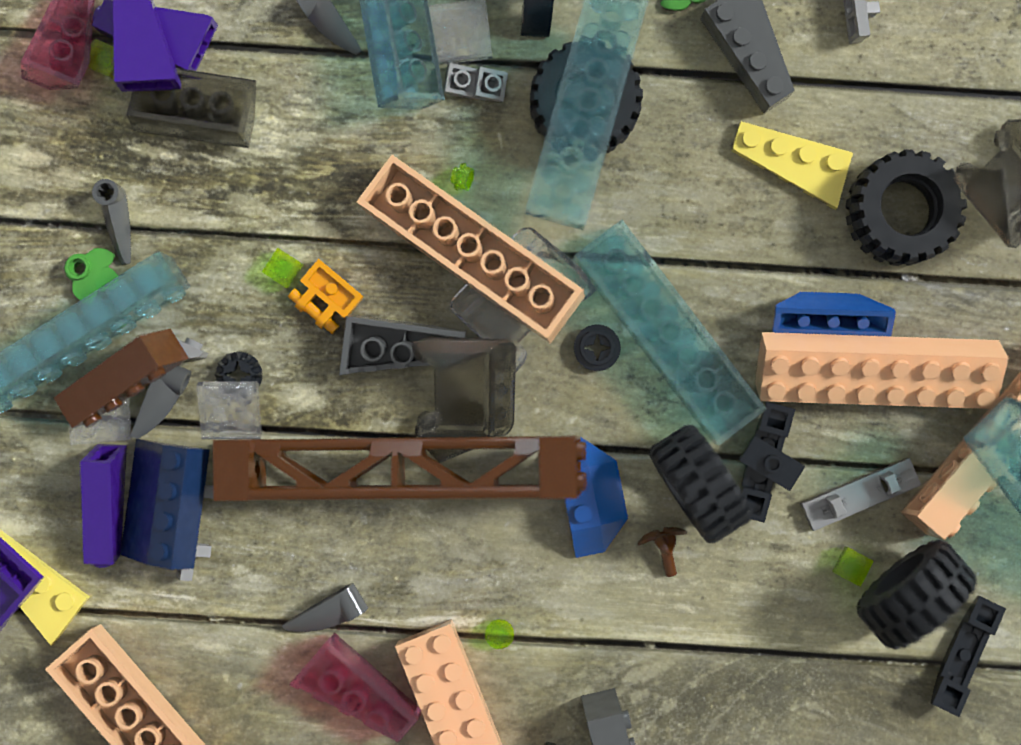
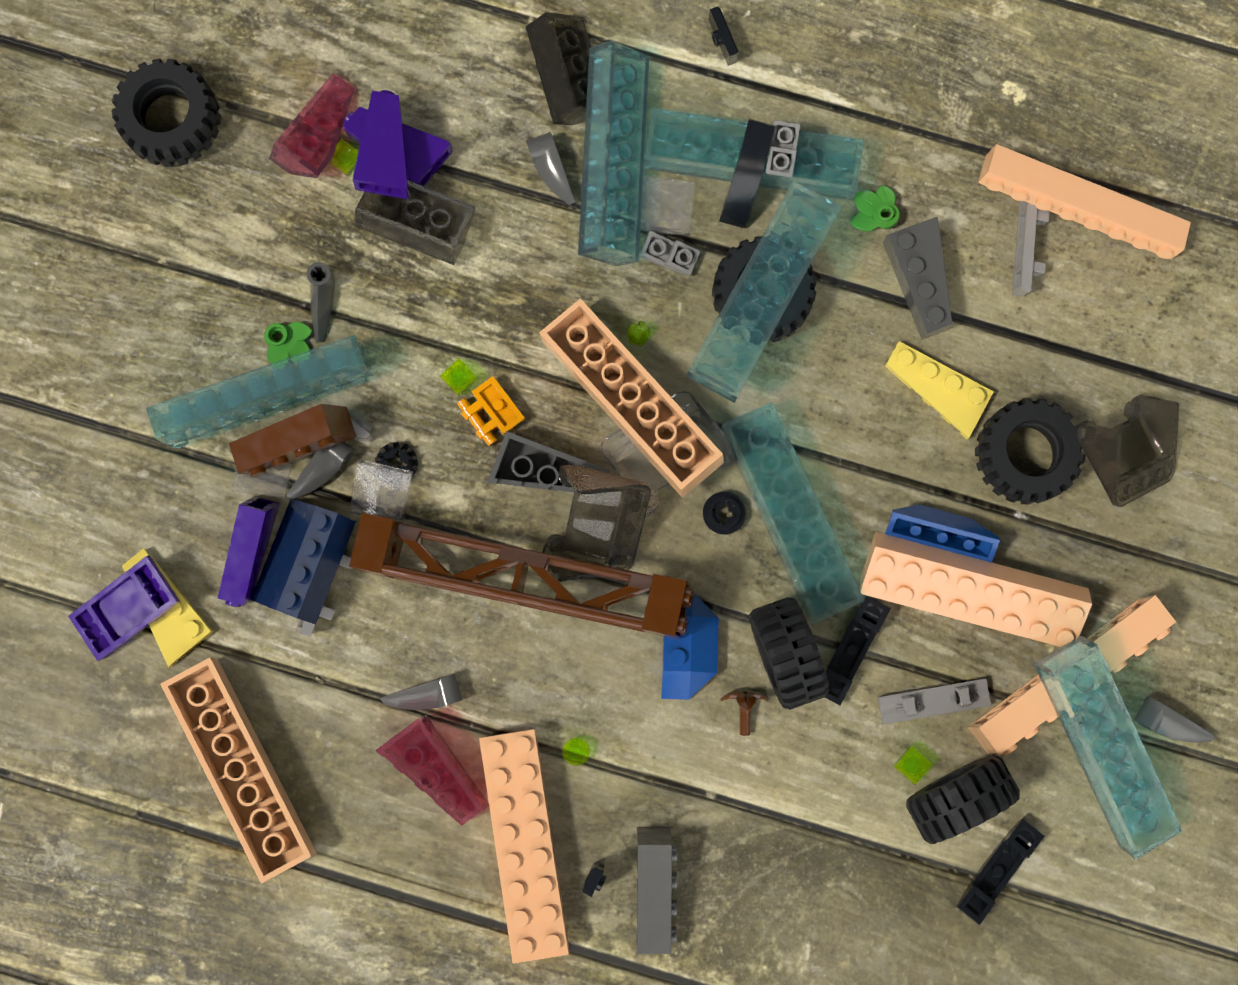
camera: 15 degrees right, 5 degrees down
black plate [738,435,806,491] -> none

